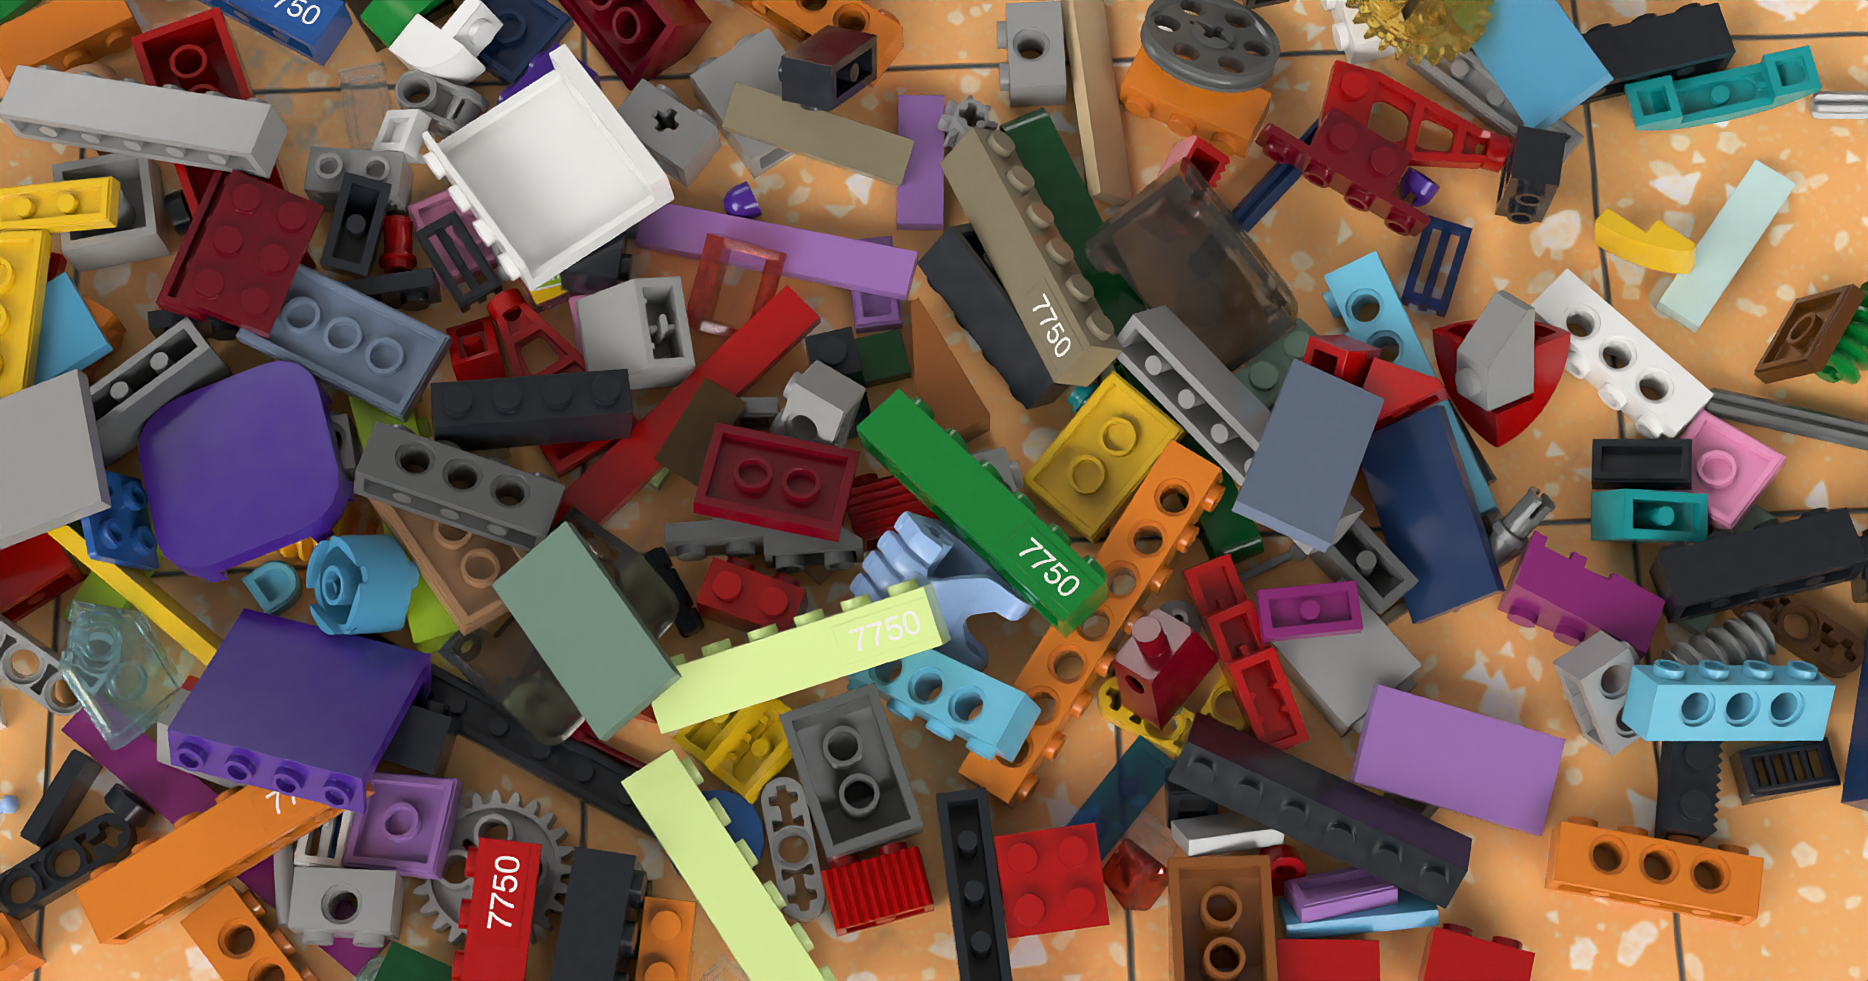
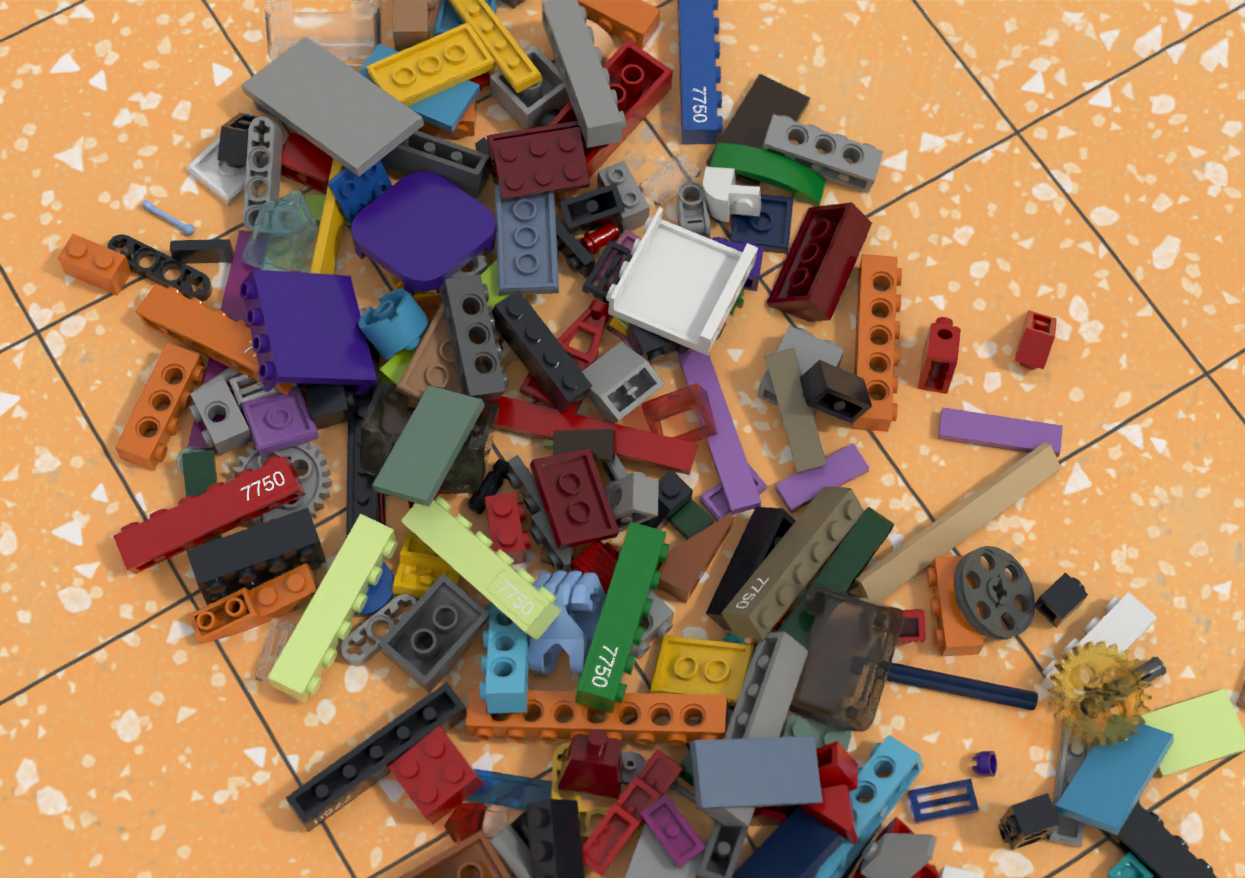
camera: 55 degrees right, 5 degrees down
black tile [104,783,155,828] -> none
medium azure tile [242,560,303,616] -> none
white tile [372,109,435,164] -> none
red slope [446,316,510,381] -> none
light grey brick [617,78,721,188] -> none
dark purple hinge [723,181,762,220] -> none
red brick [821,842,935,937] -> none
light grey gear [936,95,998,149] -> none
light grey brick [997,1,1067,107] -> none
dark red bracket [1255,107,1431,237] -> none
red plate [1315,60,1510,173] -> none

